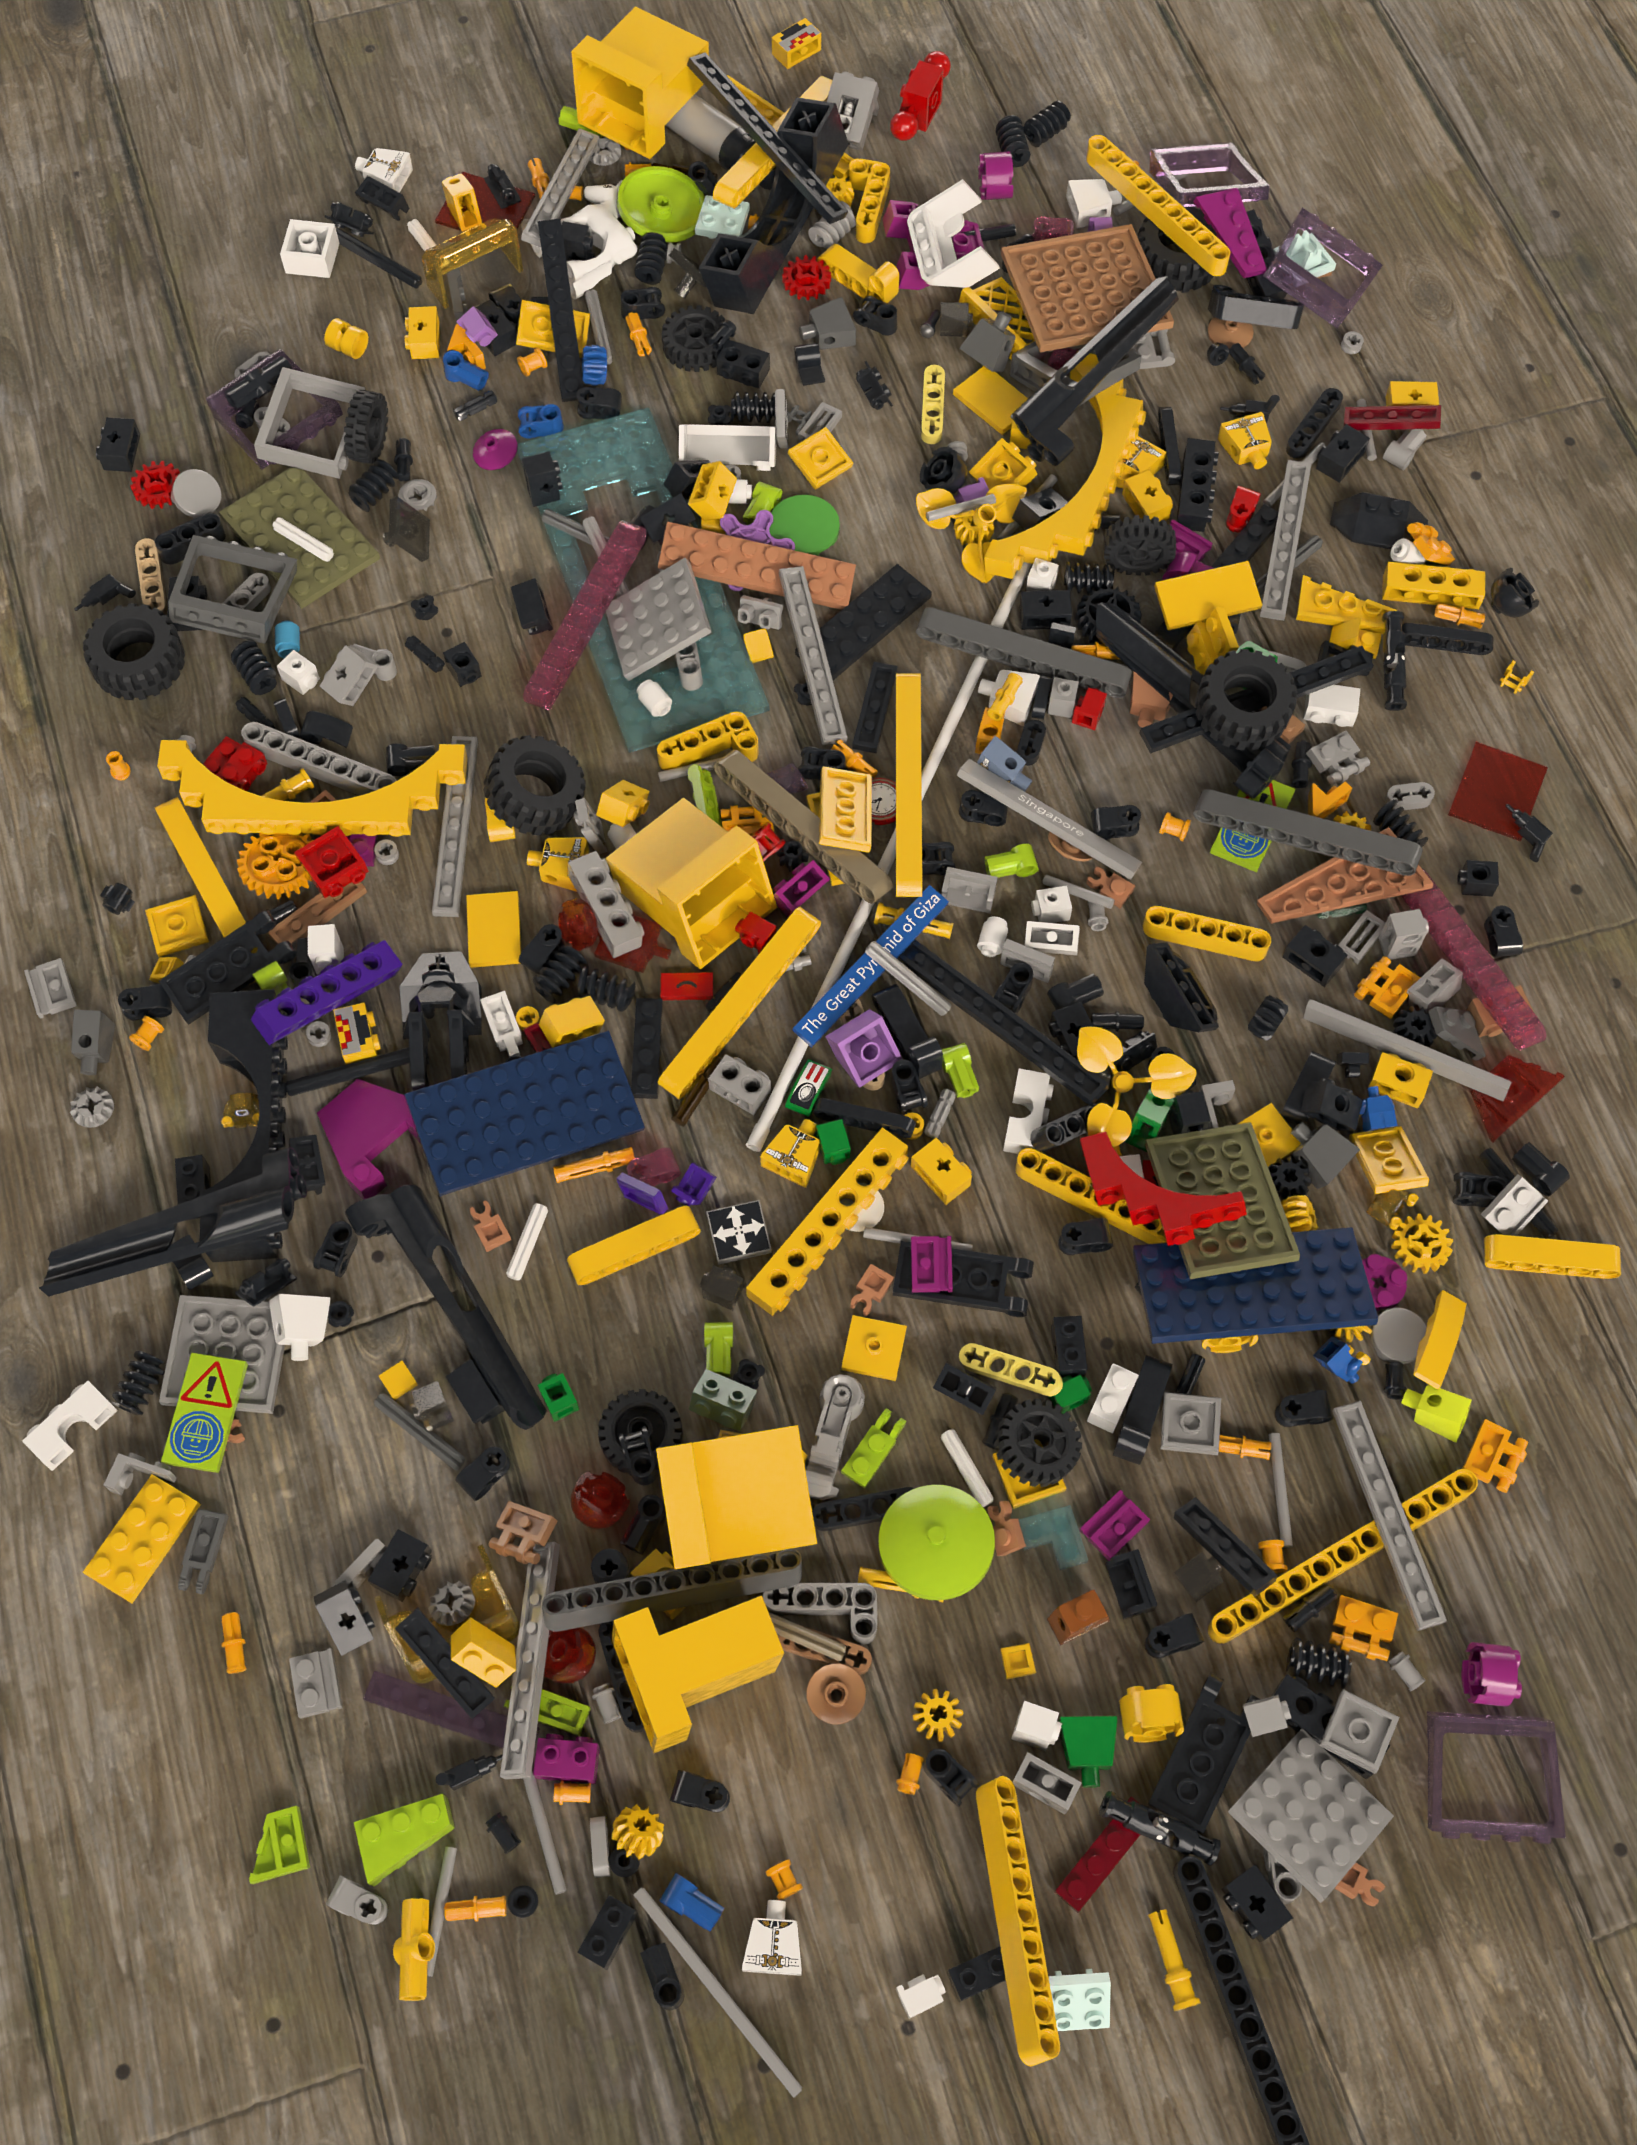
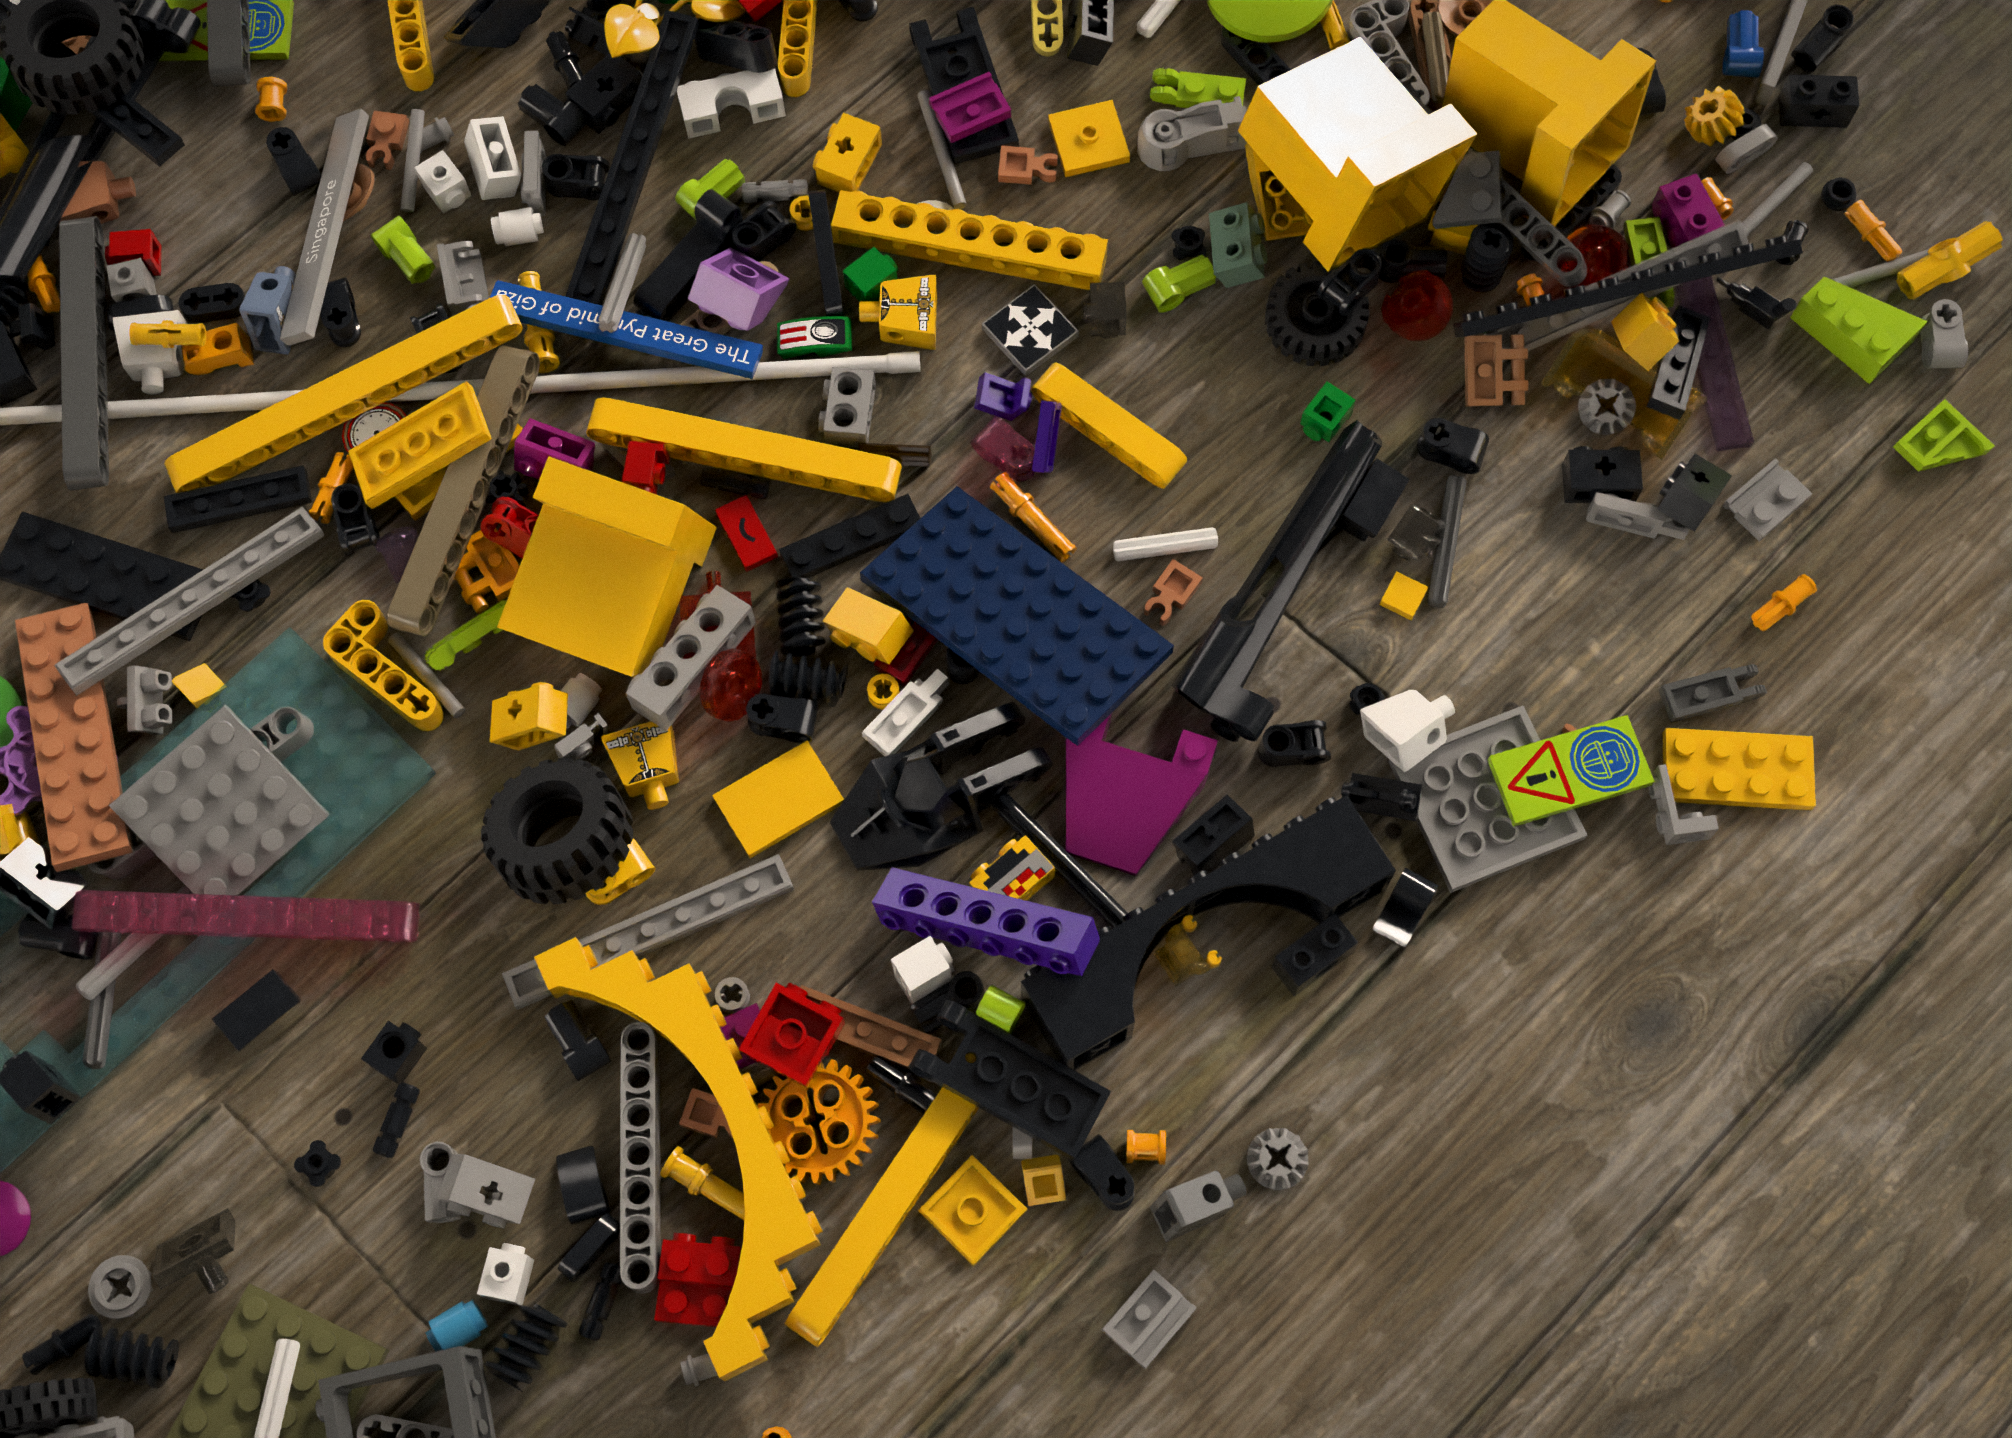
camera: 115 degrees left, 5 degrees up
white arch [22,1381,118,1471] -> none
black panel [39,1147,307,1297] -> none
black gear [100,883,135,915] -> none
black piece [111,1351,165,1415] -> none
white brick [637,680,672,717] -> none
none -> dark grey wing [1433,150,1502,229]
none -> black plate [1453,235,1803,337]

